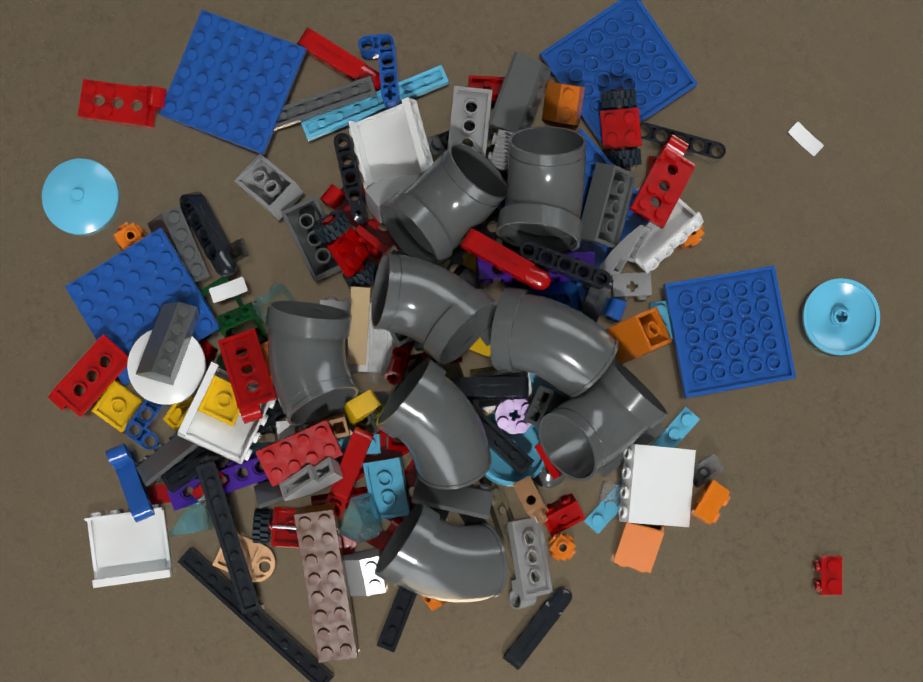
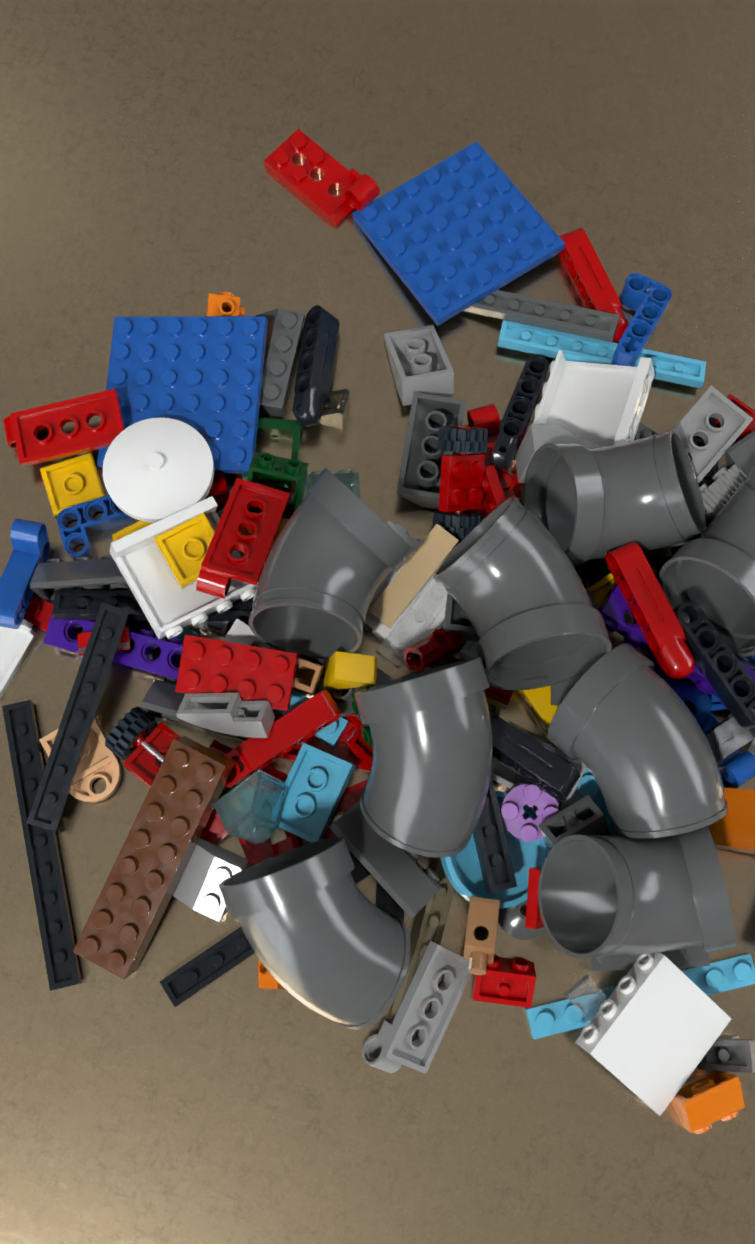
camera: 35 degrees right, 10 degrees down
medium azure dish [42,158,119,235] -> none
dark grey slope [135,302,200,385] -> none
clear light blue slope [169,503,214,537] -> none
white sticker [209,277,248,303] -> none
black piece [502,586,572,670] -> none
orange brick [548,533,576,561] -> none
orange slope [613,522,665,573] -> none

